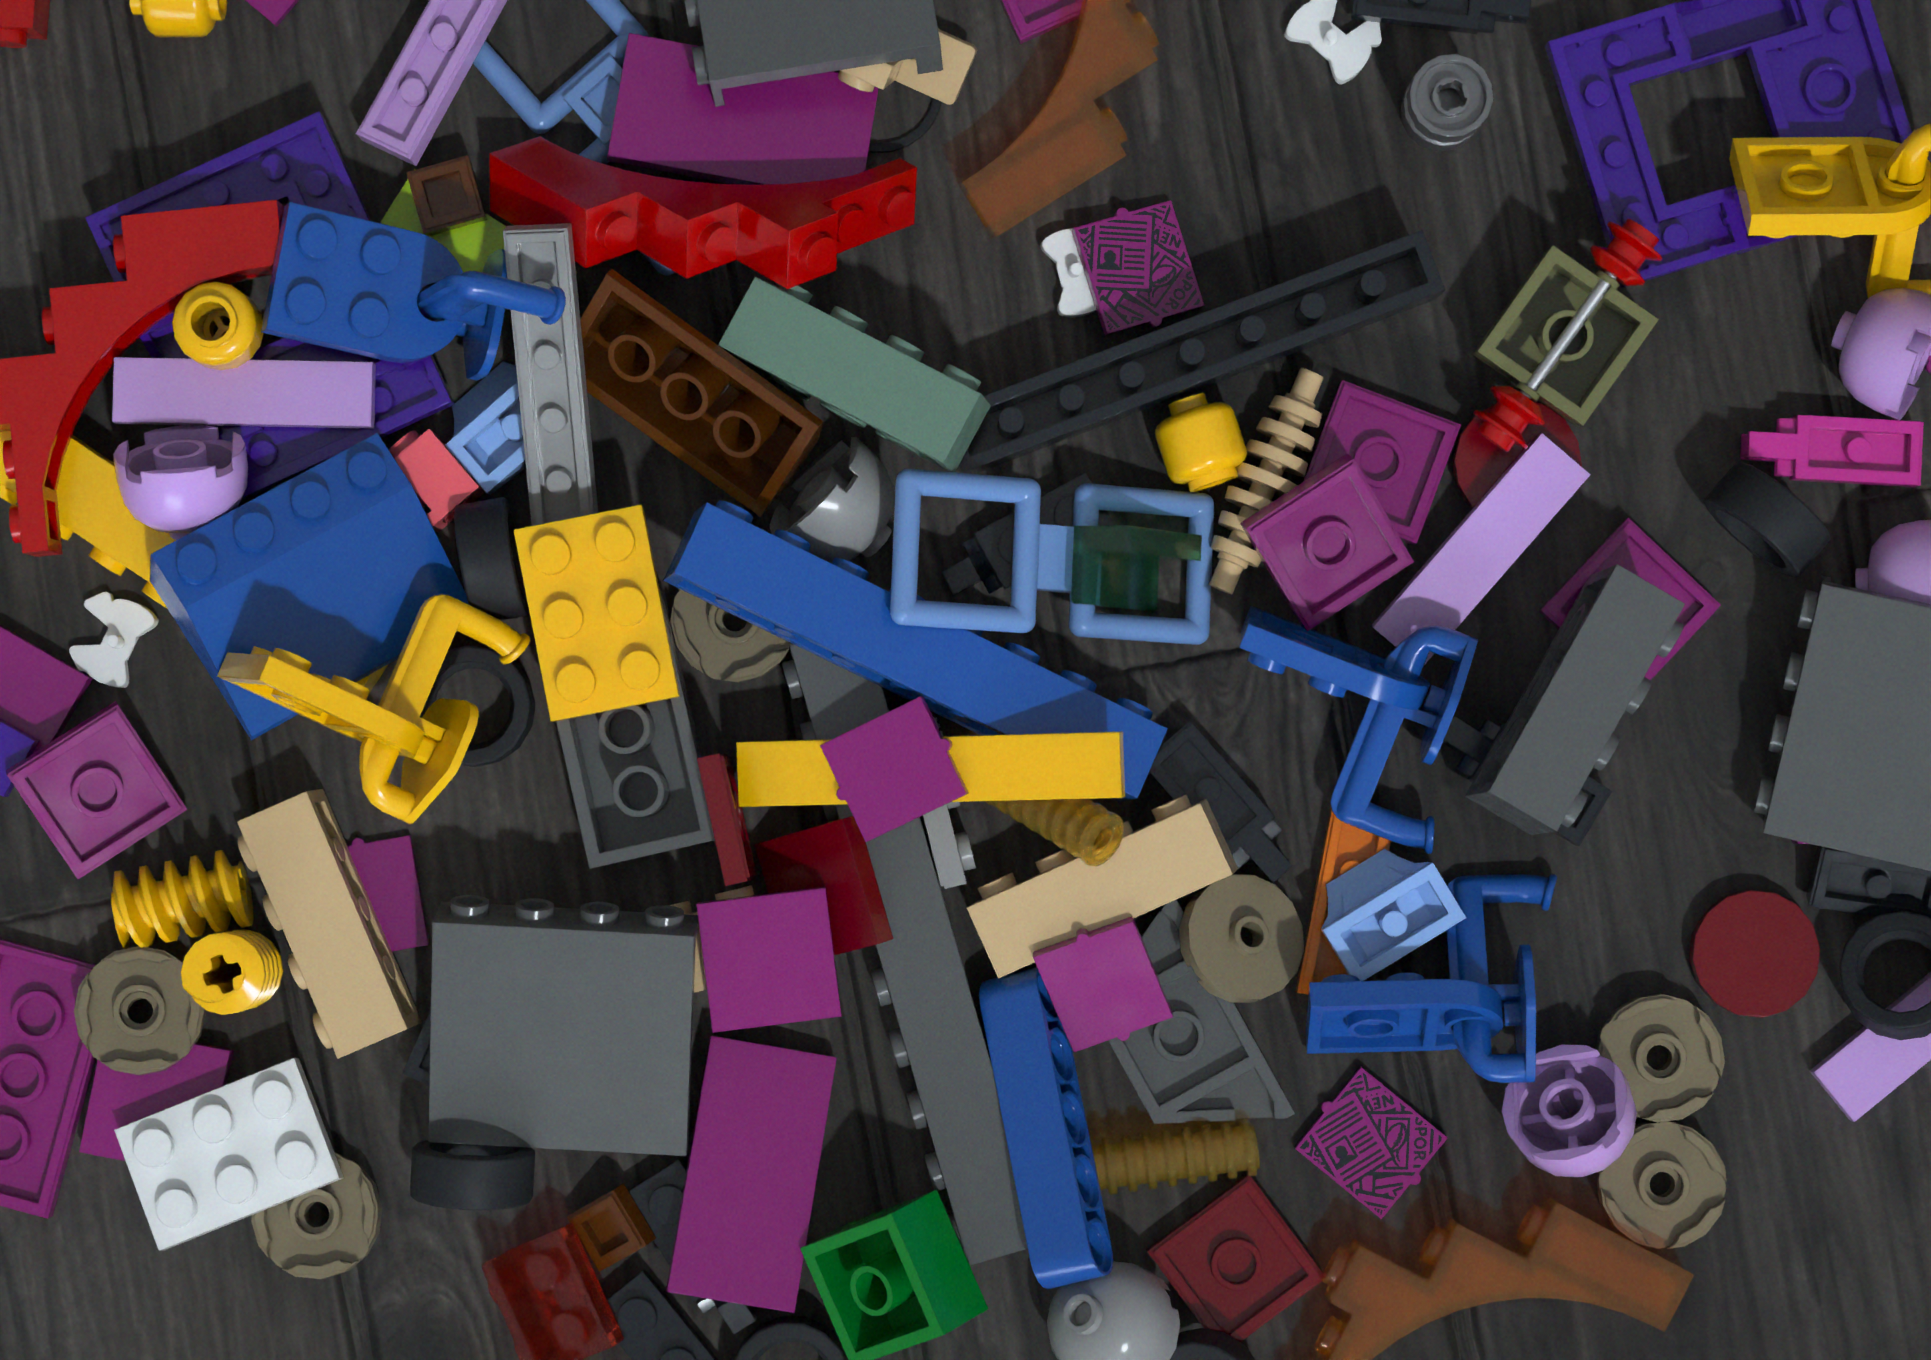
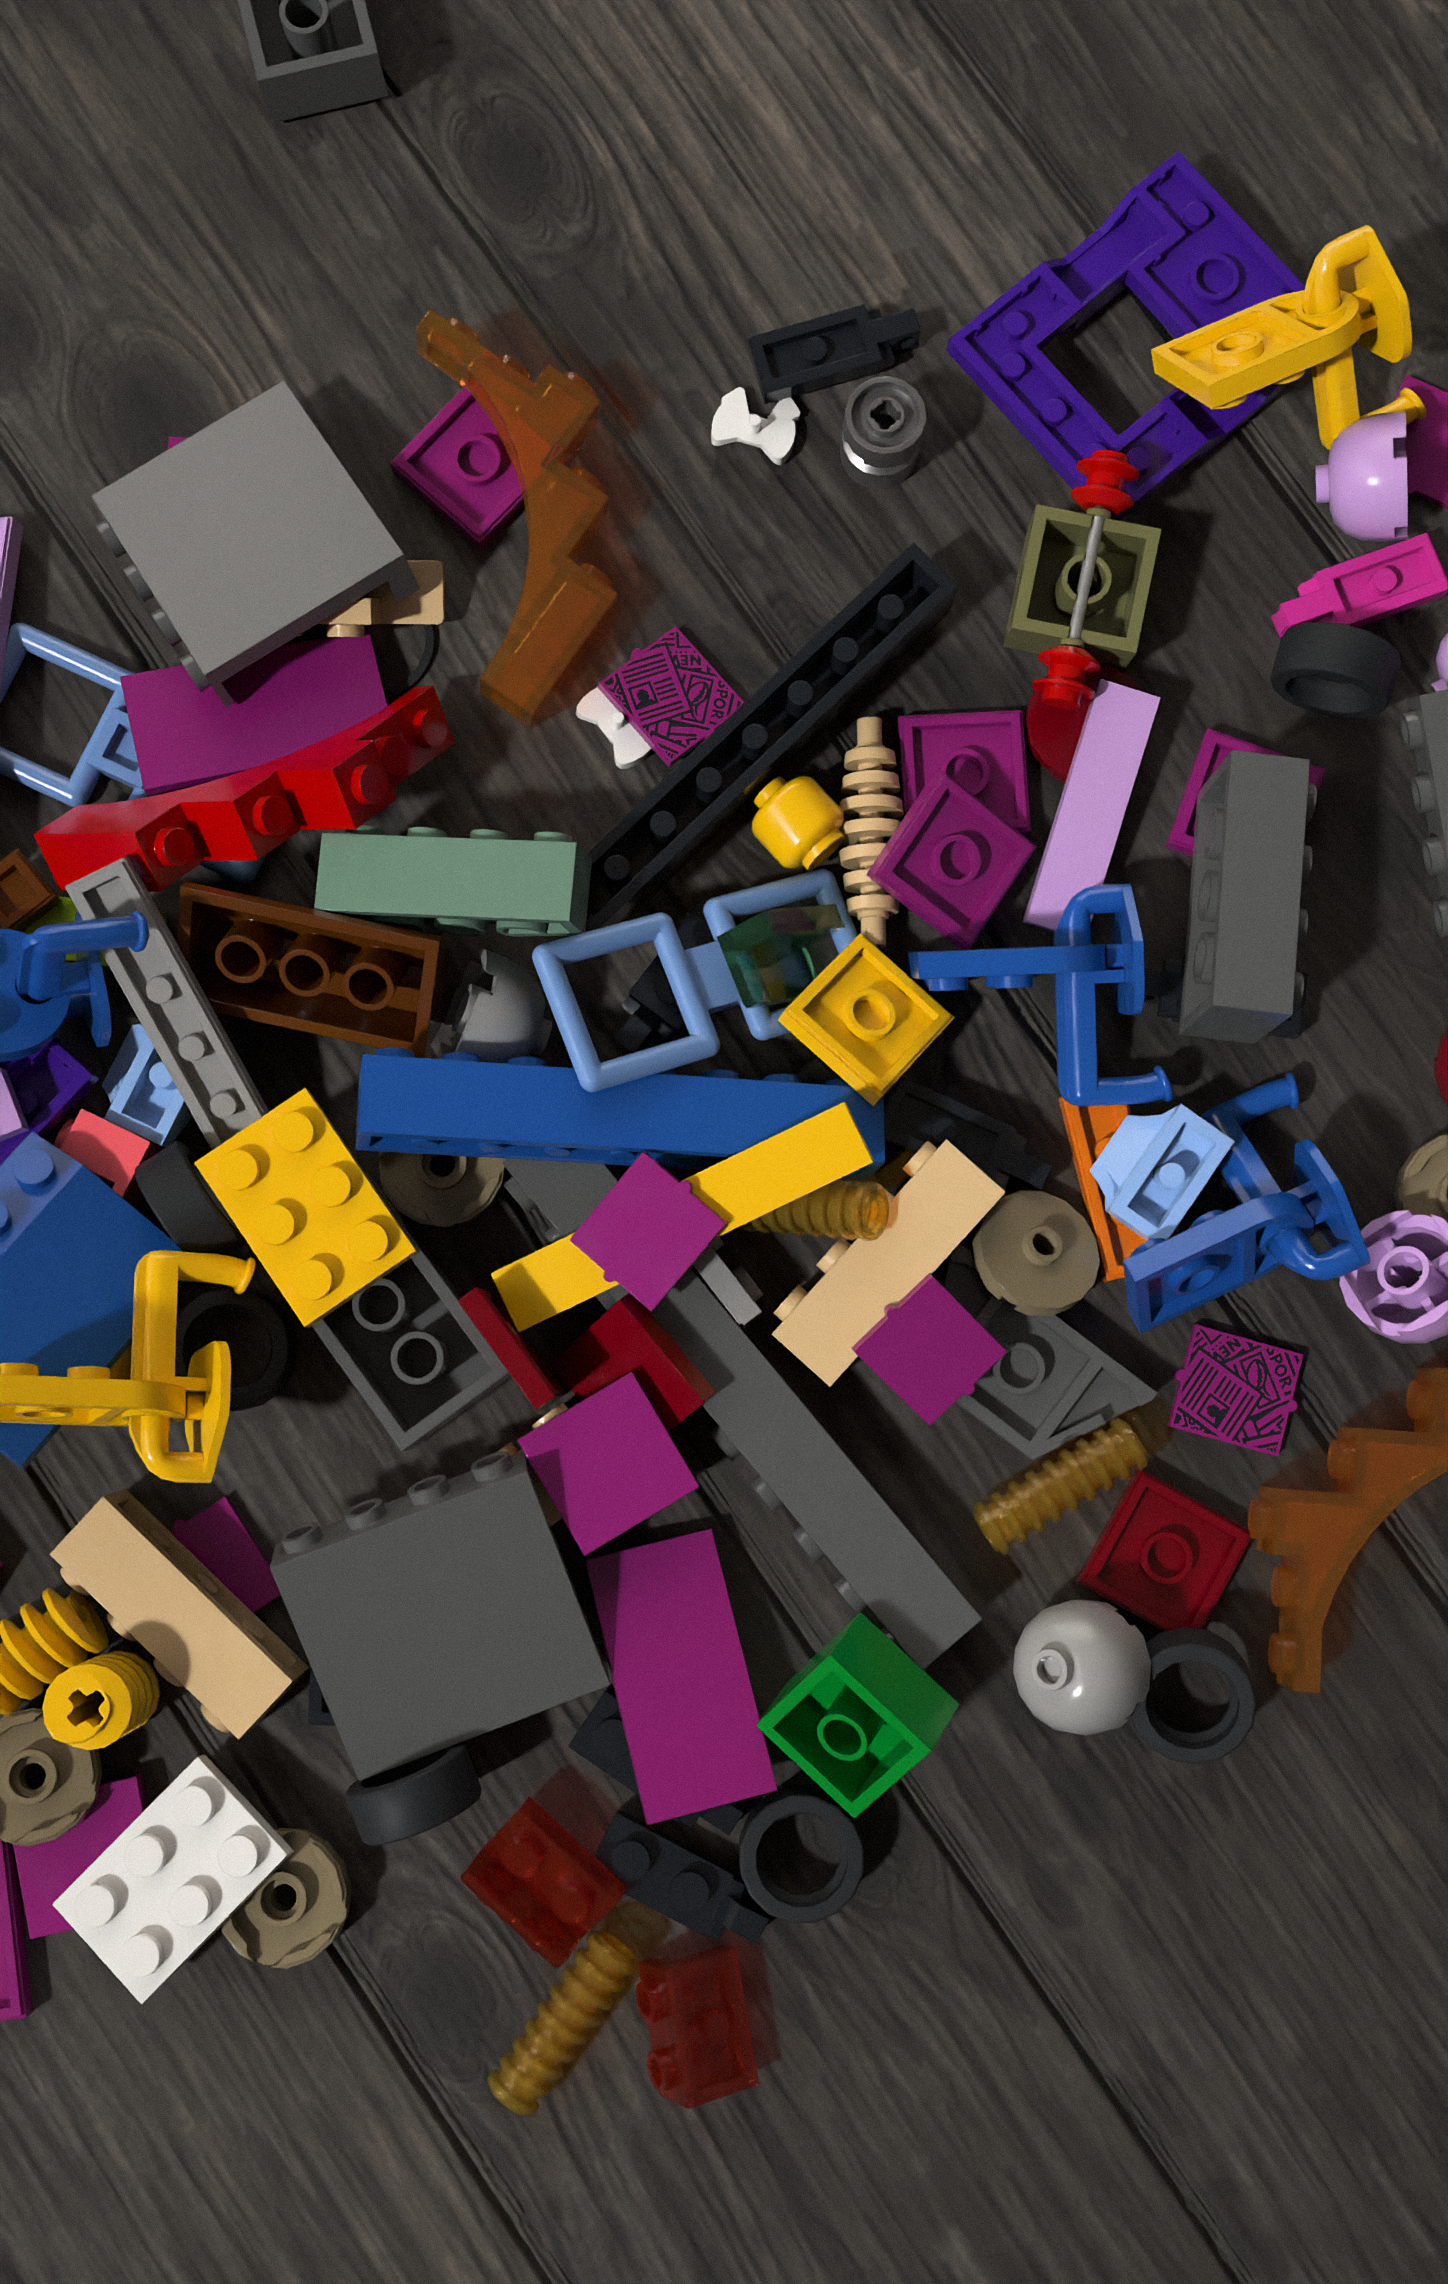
camera: 25 degrees left, 5 degrees down
reddish brown tile [567,1183,656,1272] -> none
blue beam [979,967,1113,1289] -> none
none -> yellow plate [778,933,955,1106]

